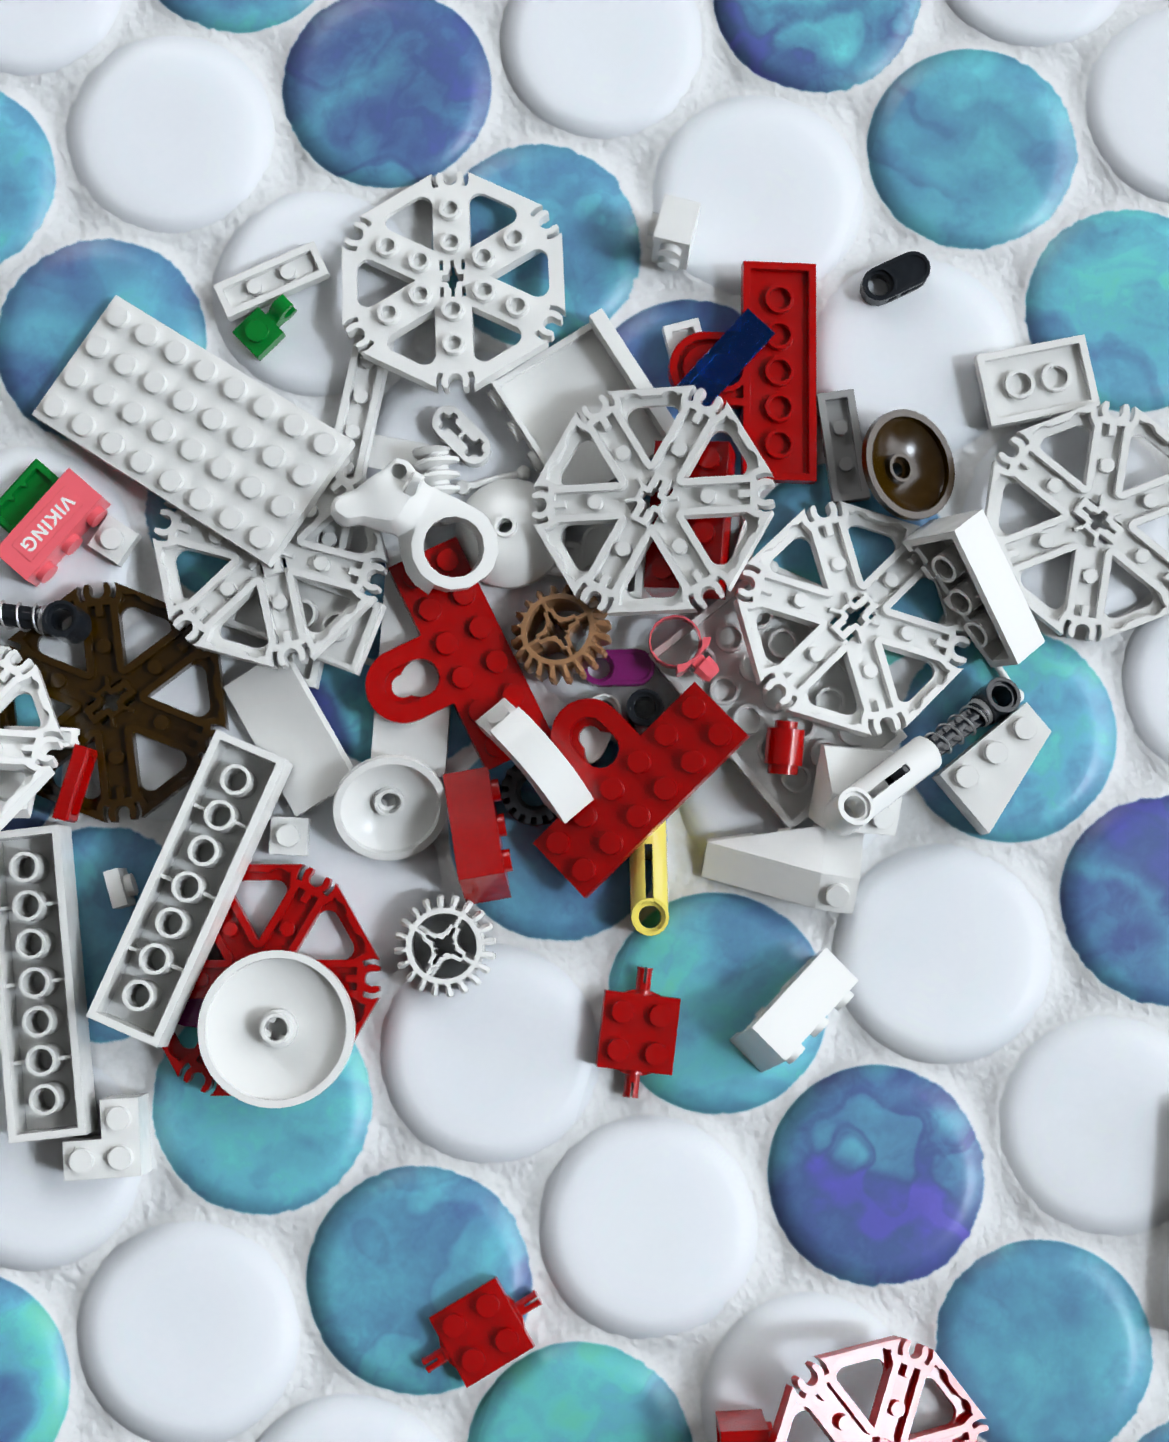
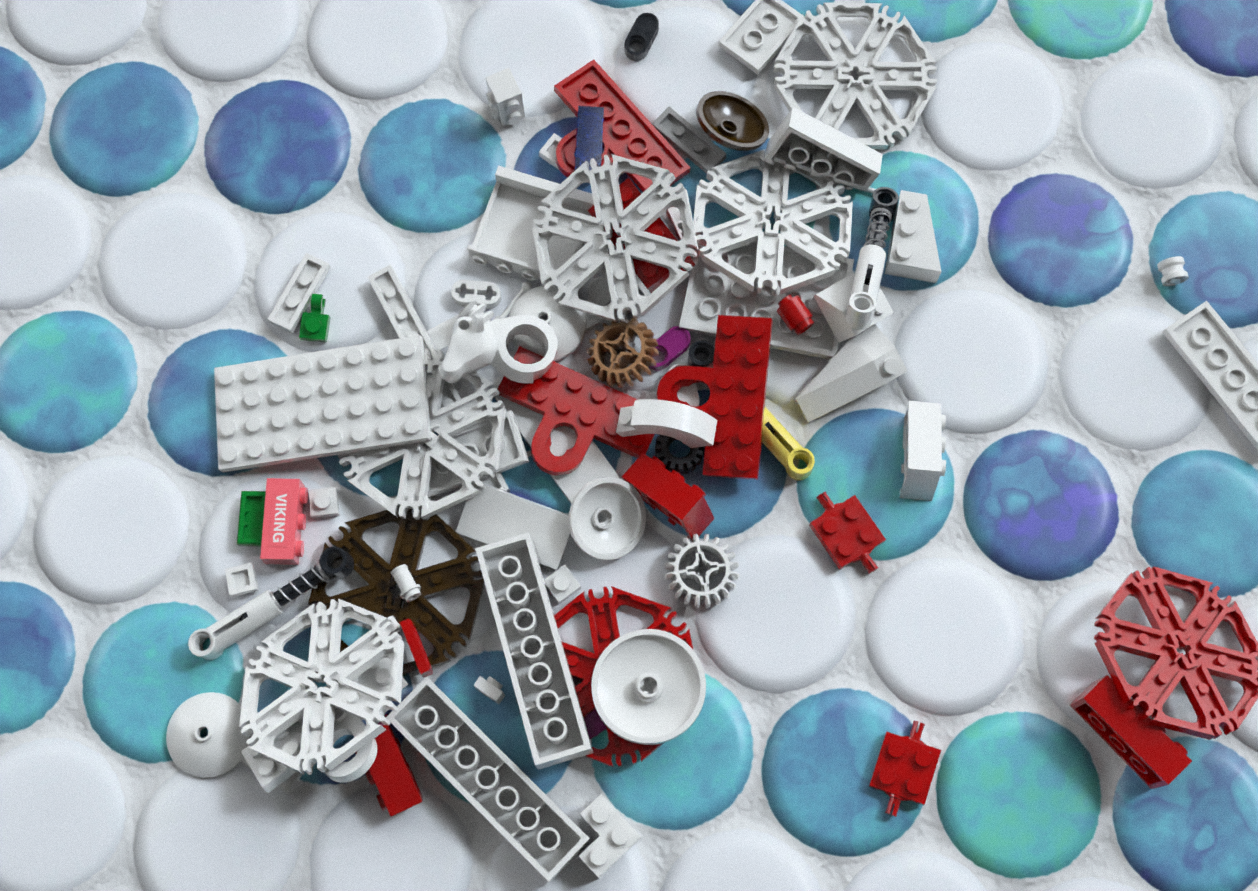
camera: 40 degrees left, 10 degrees down
white plate [342,171,566,394] -> none
coral piece [648,615,720,683] -> none
none -> white pin [391,564,421,602]

